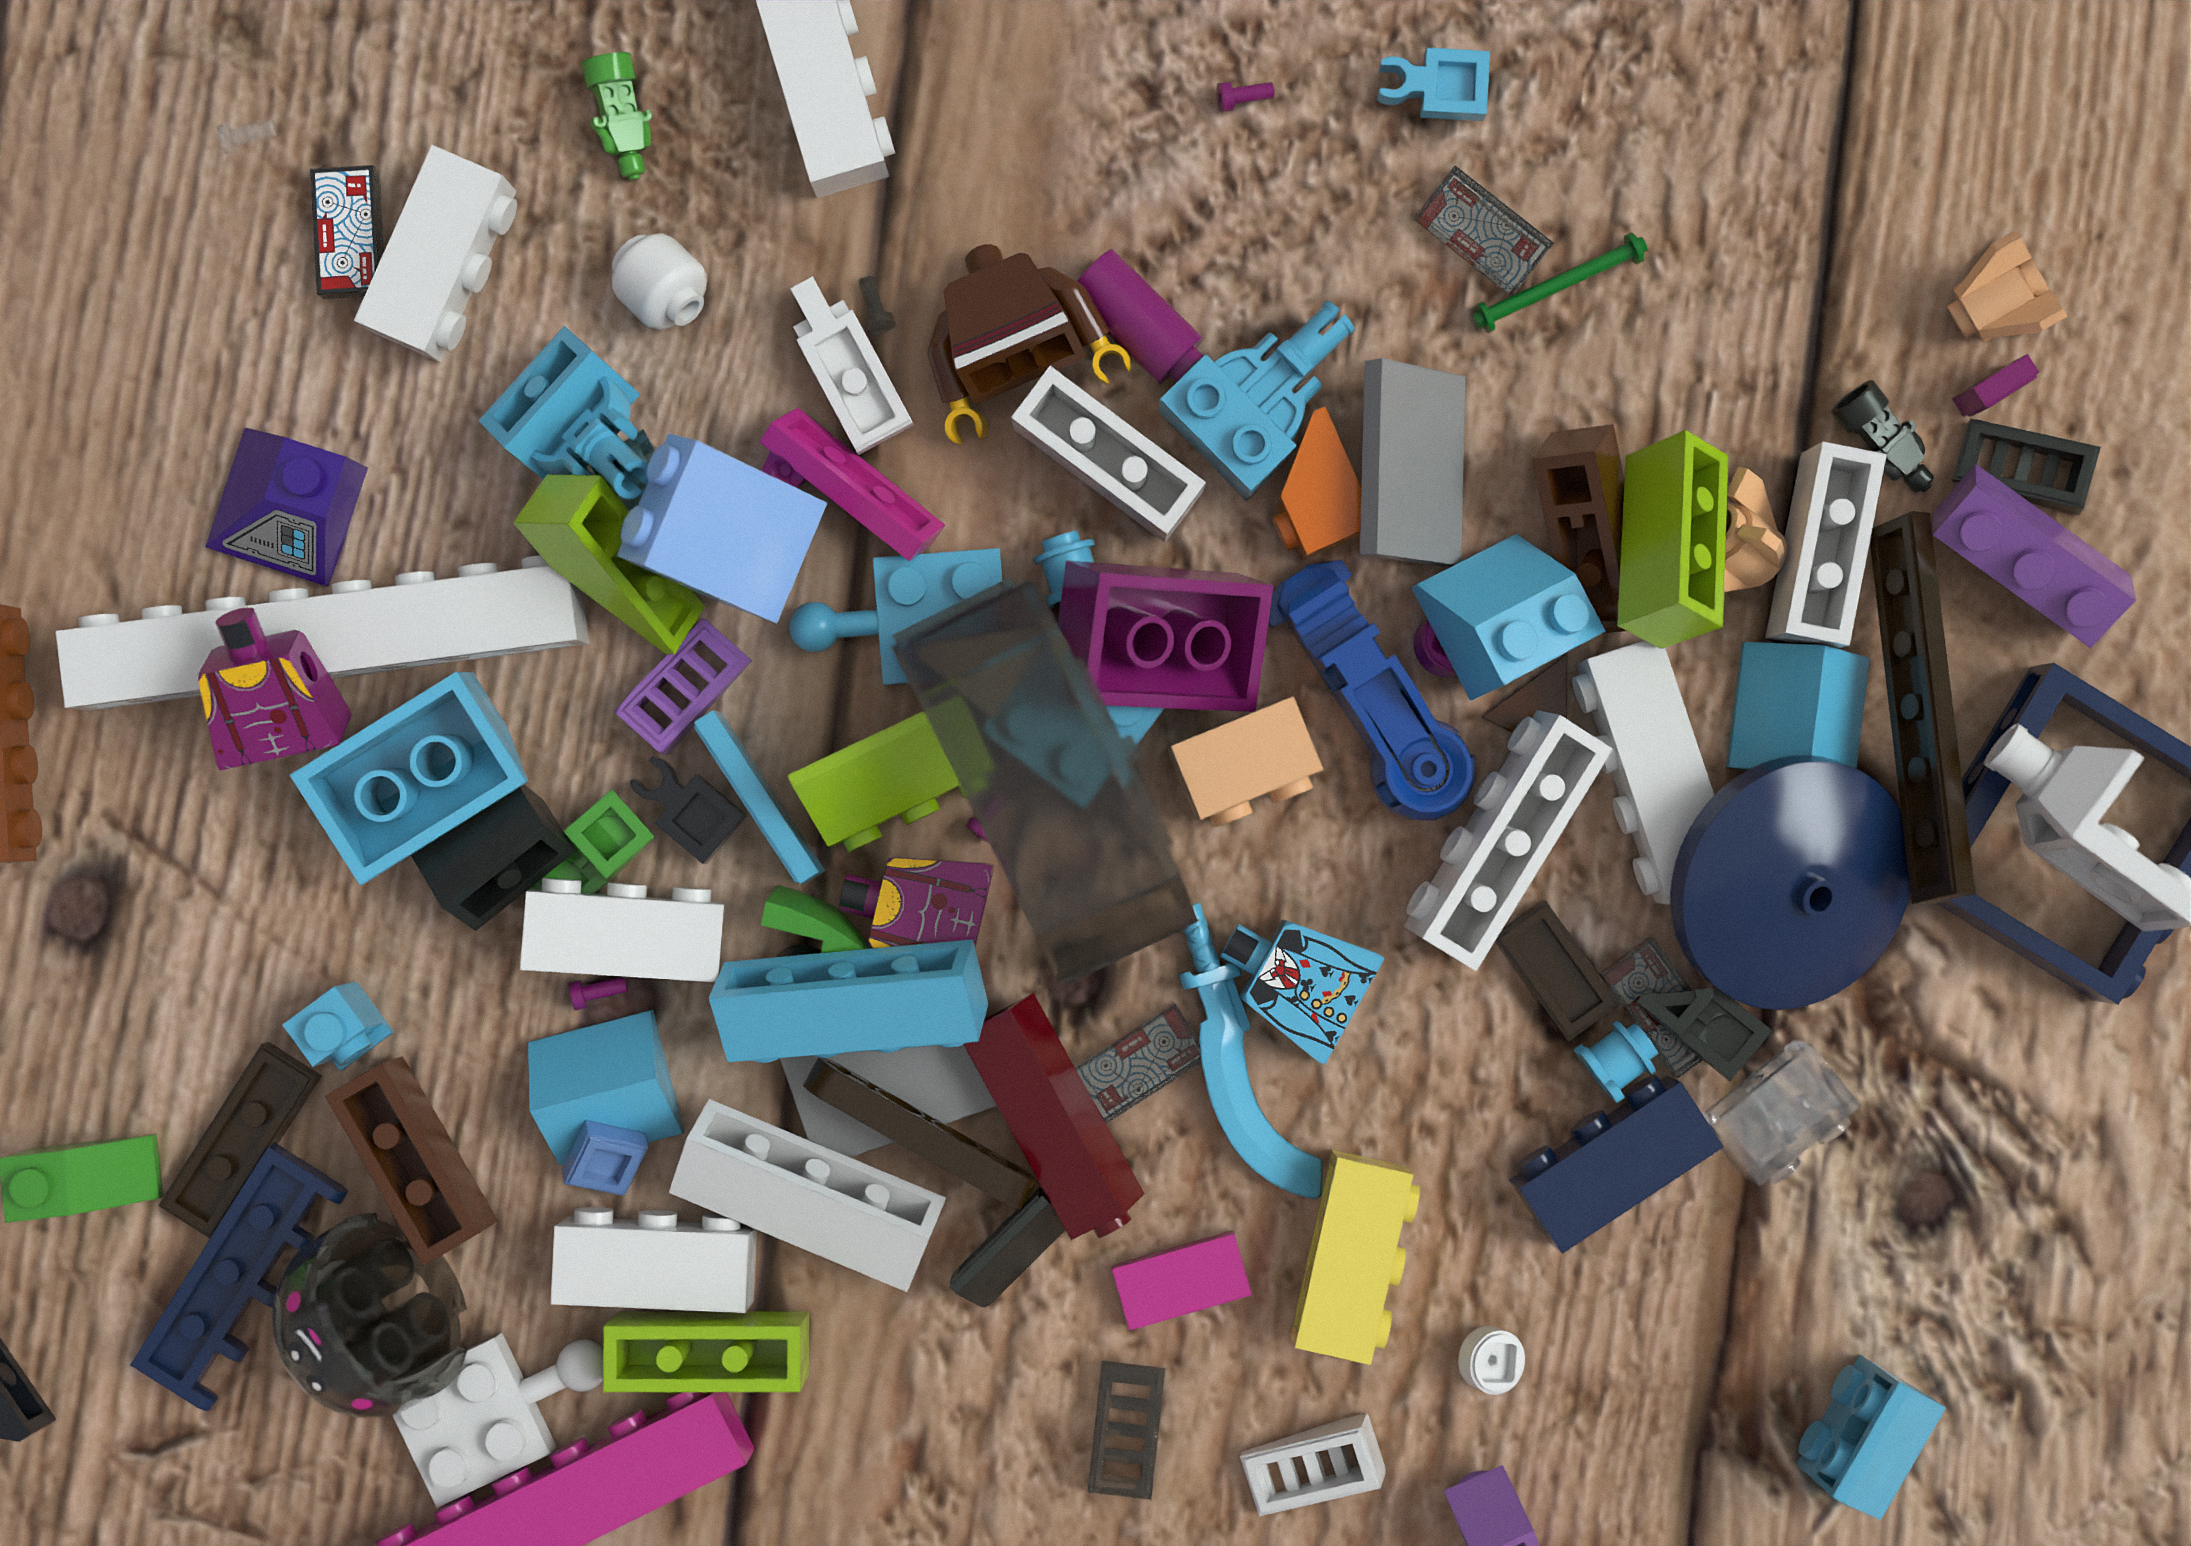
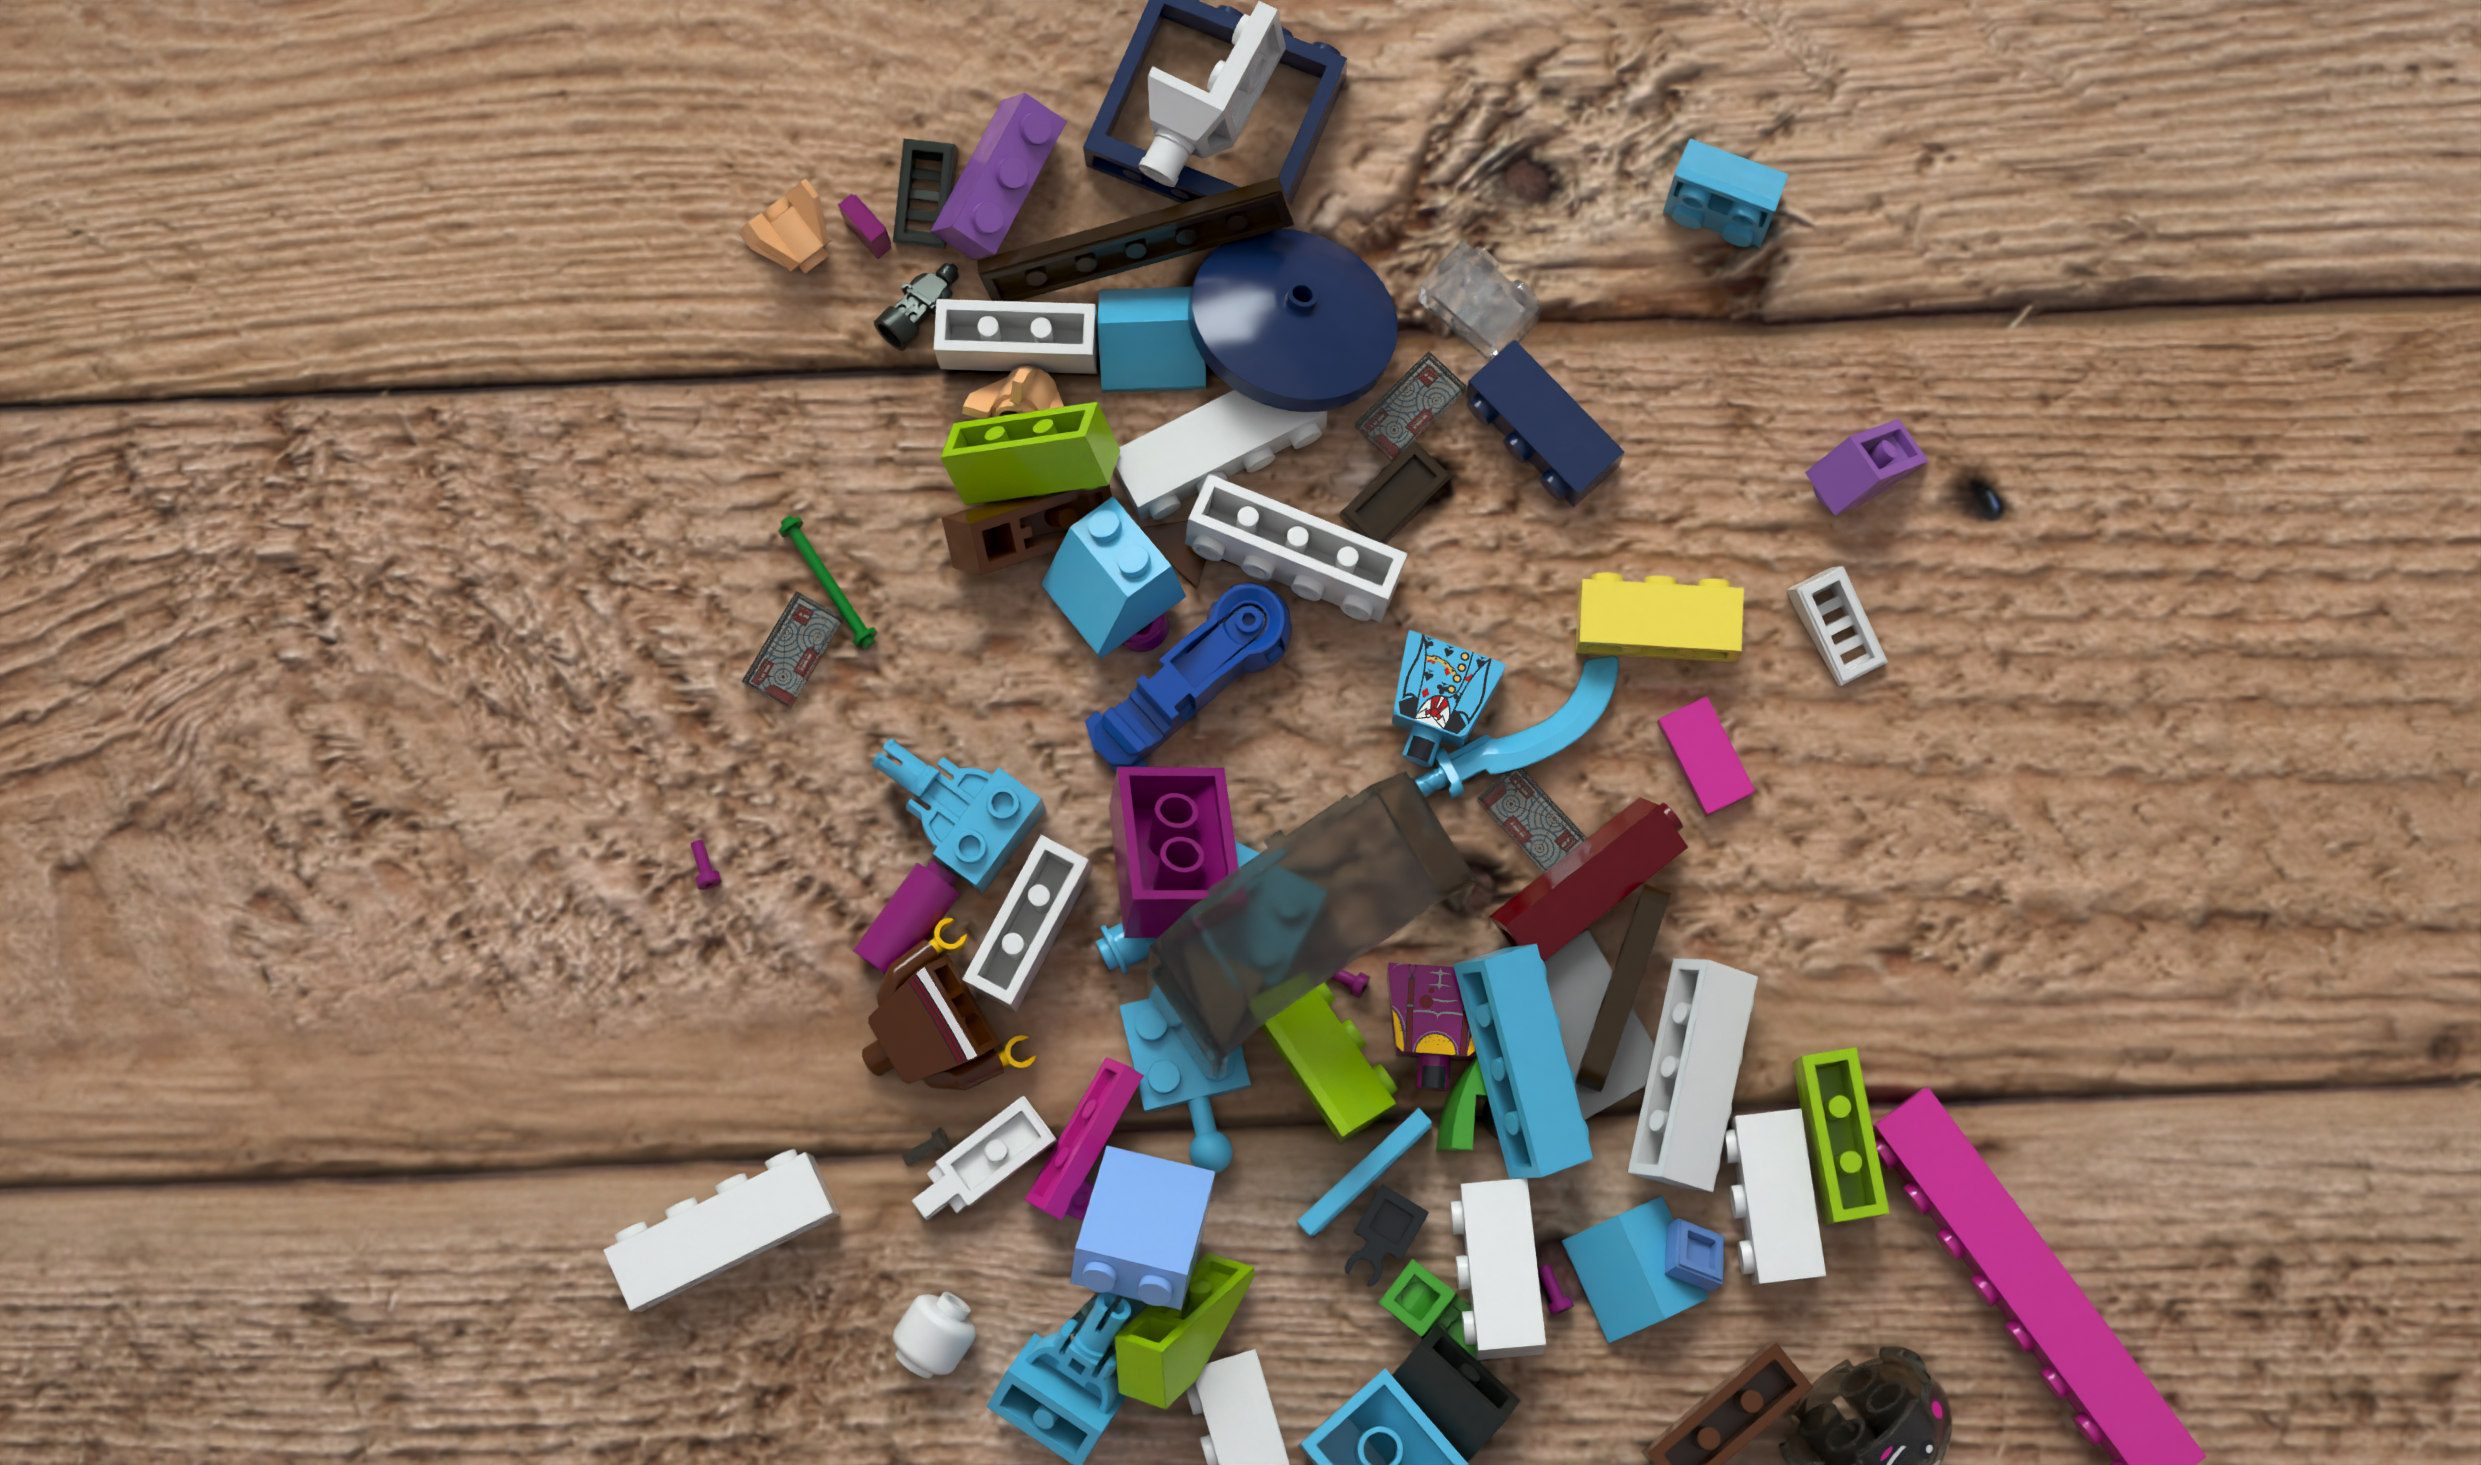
camera: 95 degrees left, 10 degrees down
white plate [388,1332,603,1508] -> none
bright green piece [580,52,651,181] -> none
medium lavender slope [614,618,752,755] -> none
pearl dark grey slope [950,1188,1065,1307] -> none
clear smoke slope [1087,1361,1165,1500] -> none
light nougat brick [1167,696,1324,827] -> none
orange slope [1272,406,1361,561] -> none
light grey tile [1360,358,1466,567] -> none
medium azure plate [1377,47,1490,121] -> none
white tile [1458,1326,1525,1395] -> none
medium azure brick [1573,1020,1659,1103] -> none
pearl dark grey slope [1636,988,1772,1082] -> none

